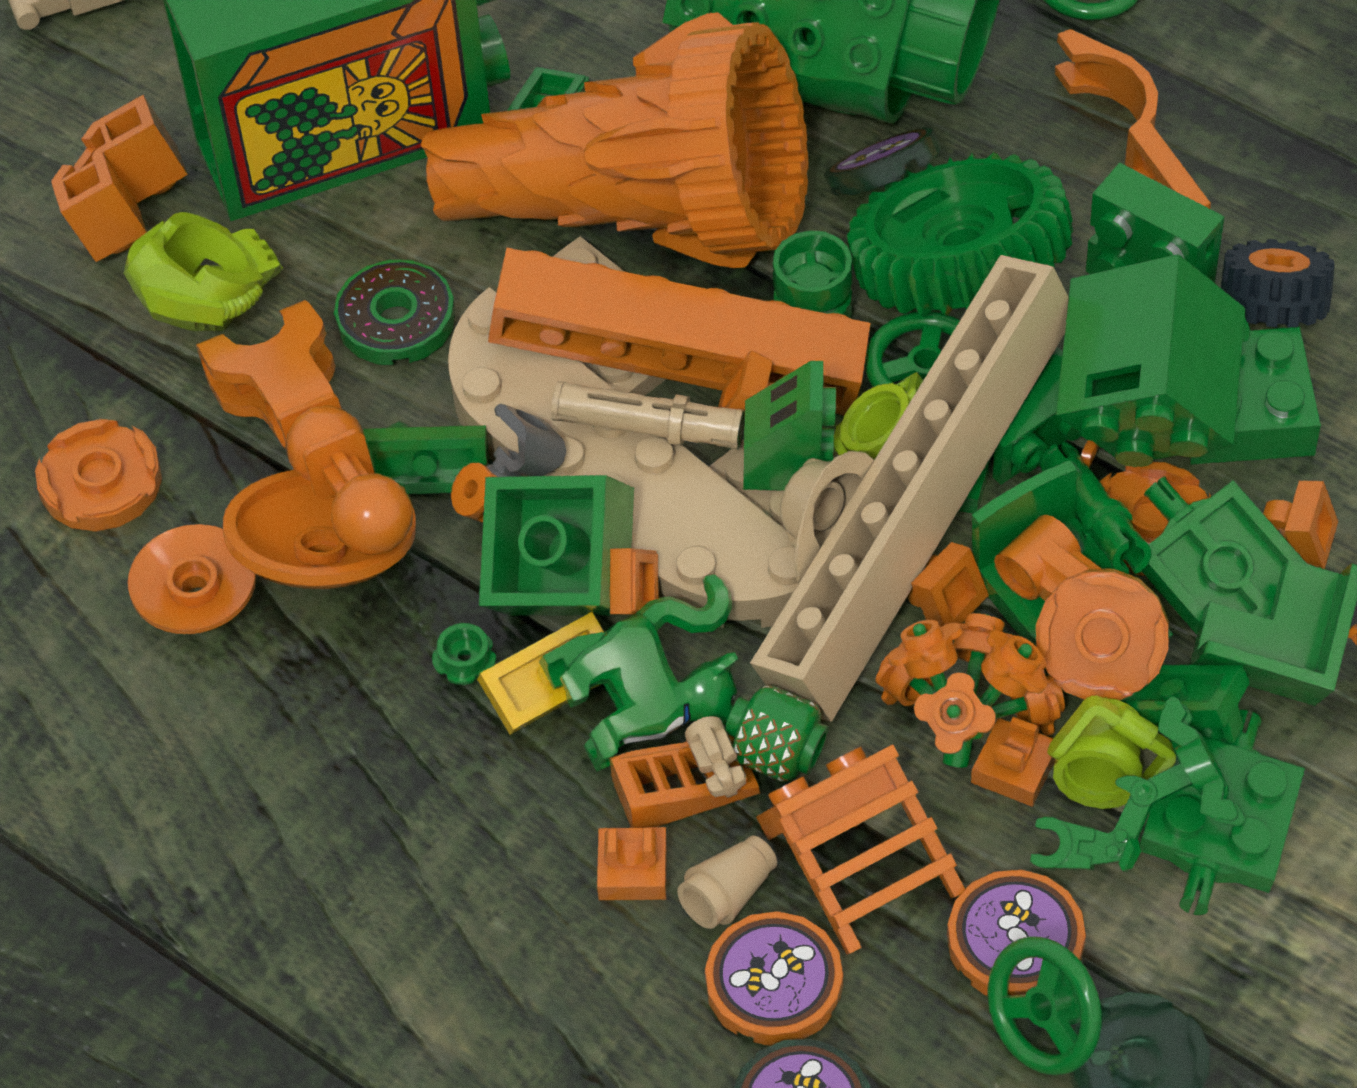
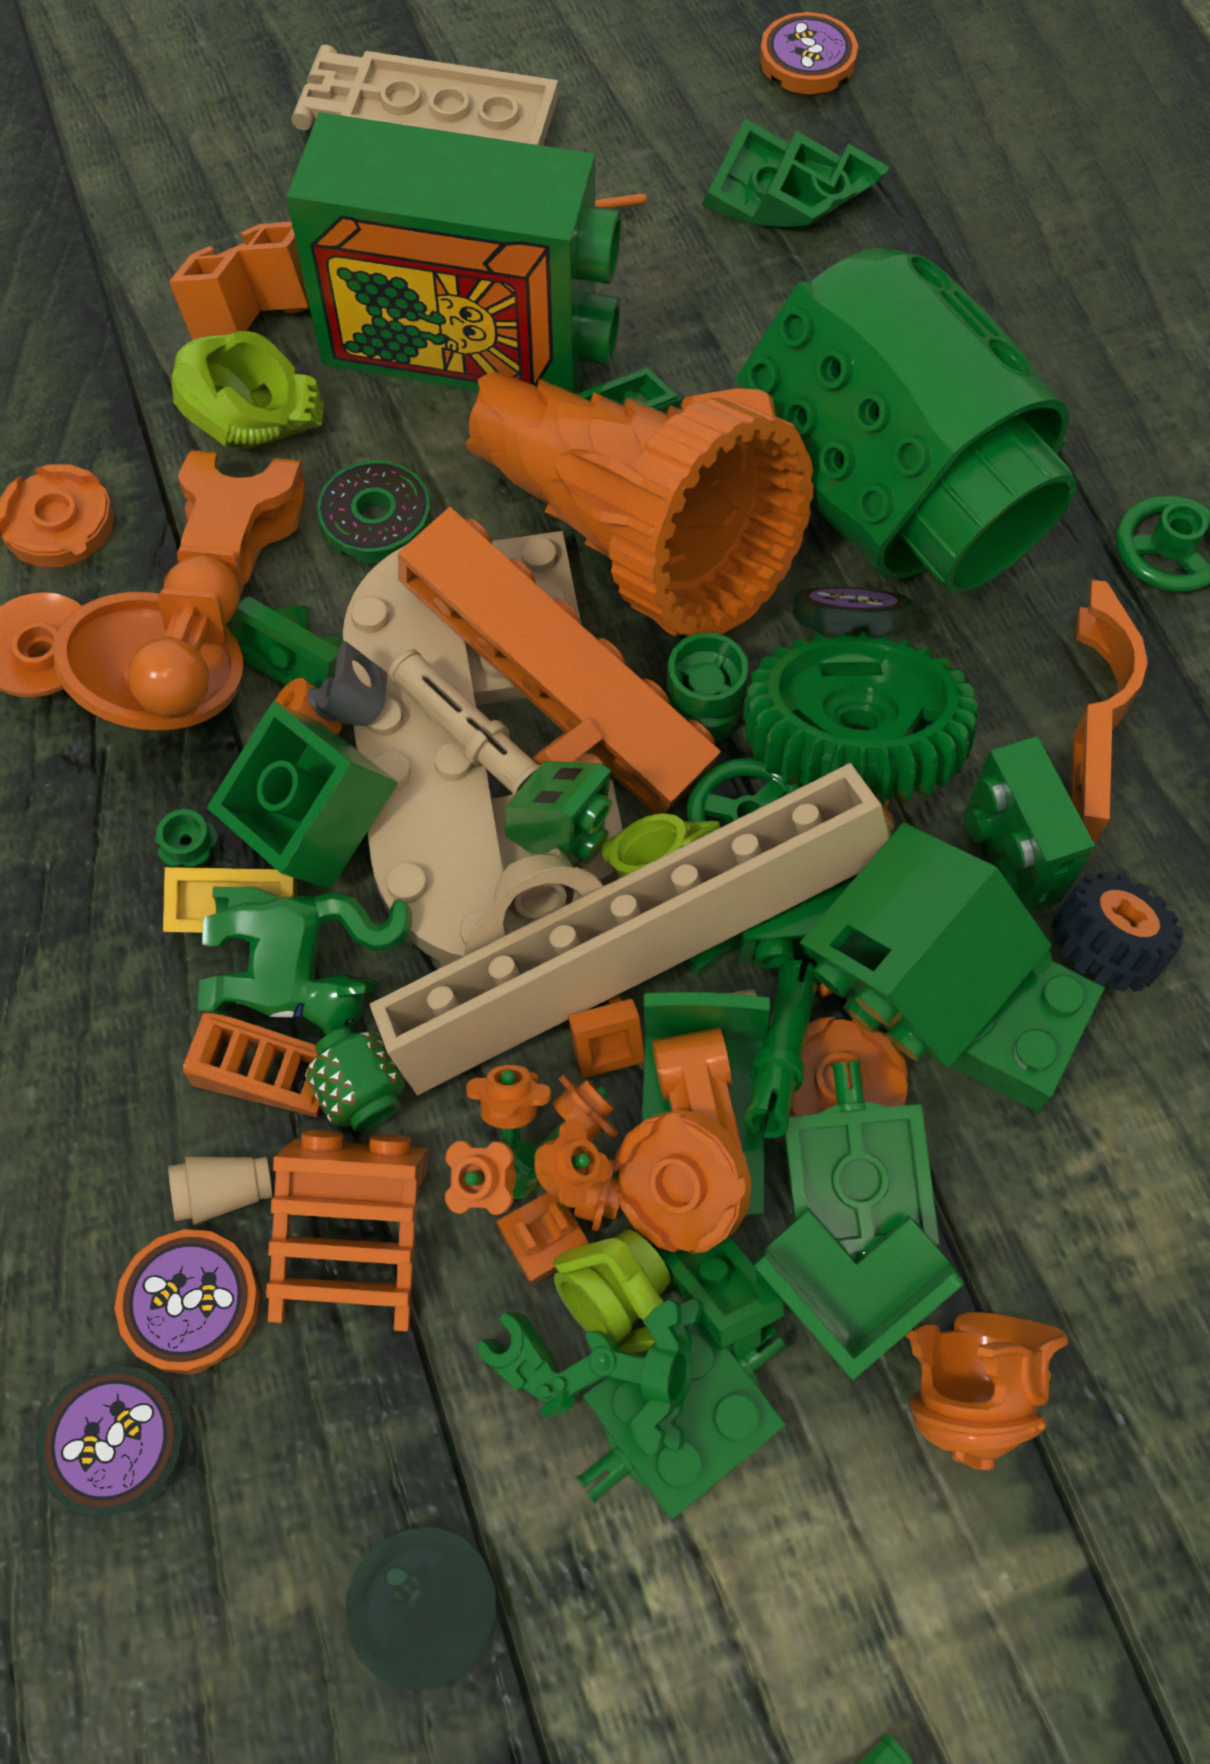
camera: 30 degrees right, 10 degrees up
orange tile [597,827,667,901] -> none
orange tile [610,548,658,615] -> none
tan piece [685,716,746,798] -> none
tile [947,870,1086,996] -> none
green piece [987,936,1102,1075] -> none
orange tile [1263,481,1338,569] -> none

